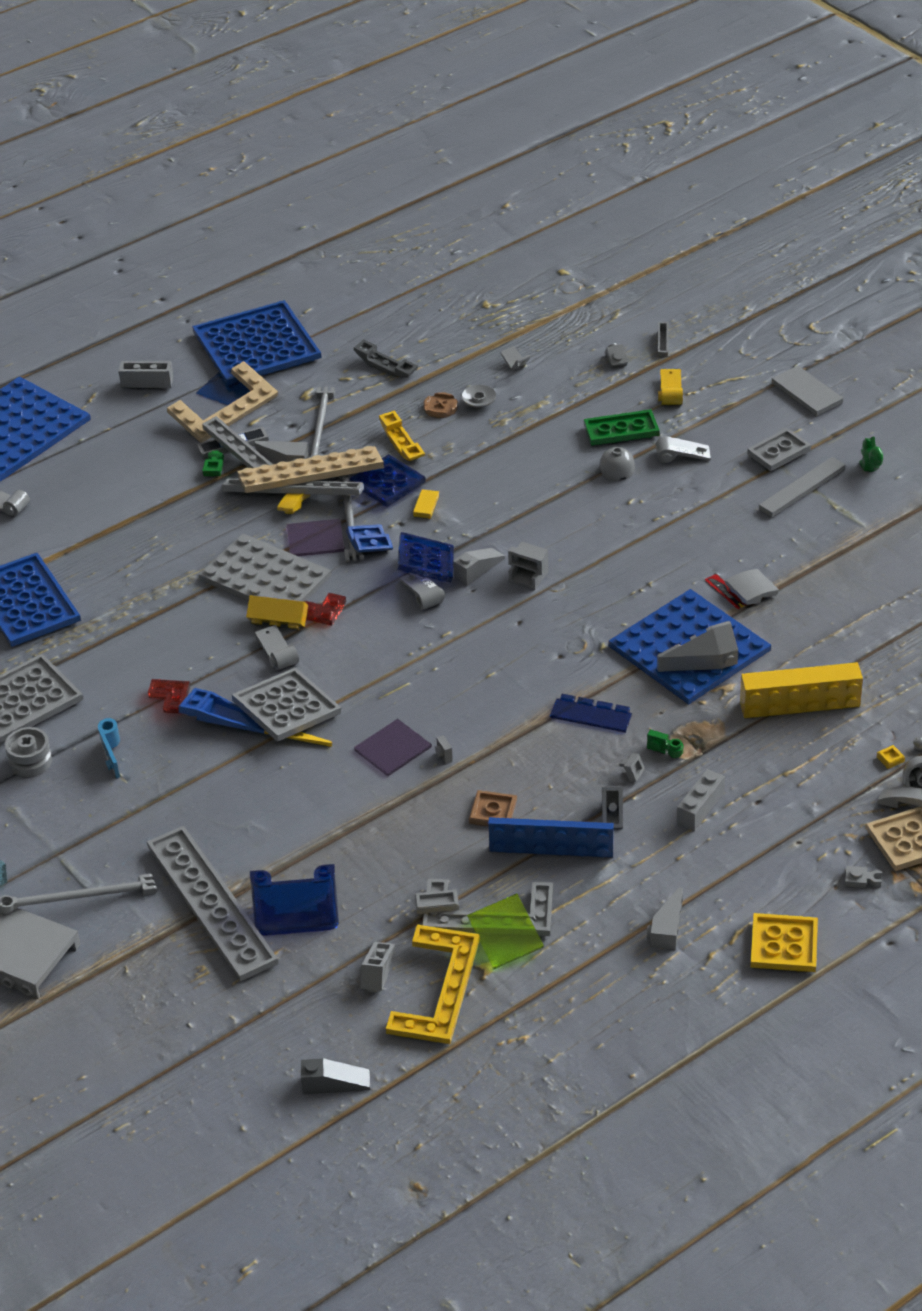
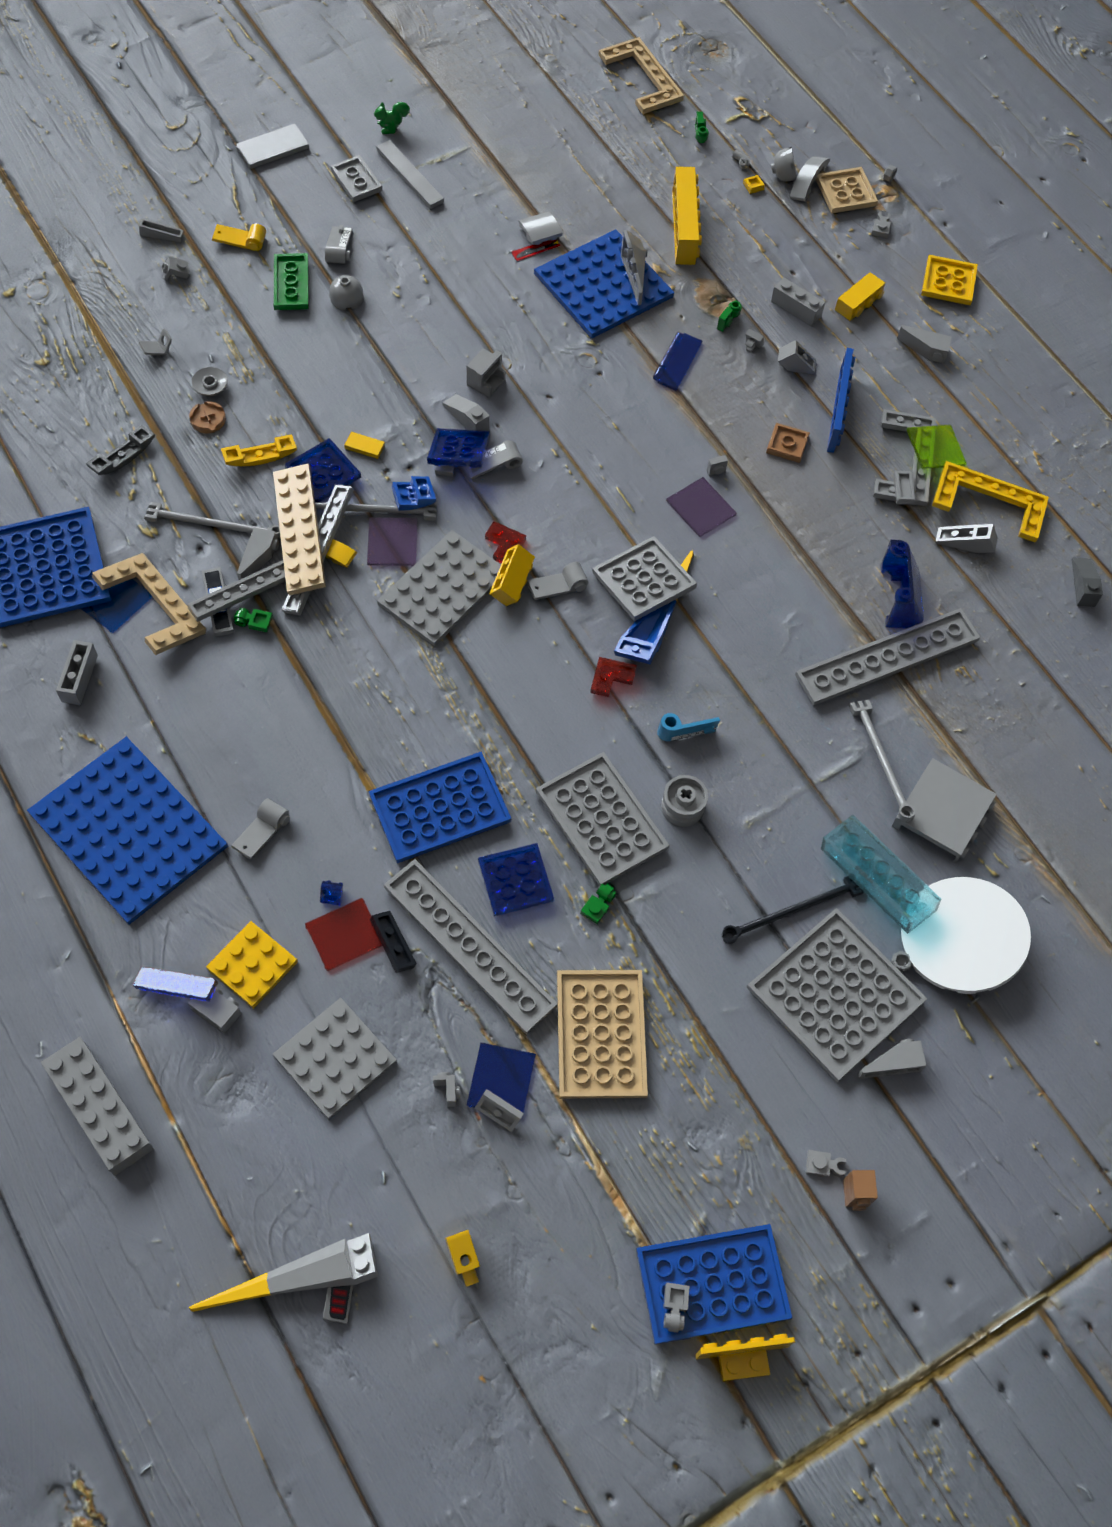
camera: 90 degrees left, 20 degrees up
none -> yellow brick [835,272,885,321]

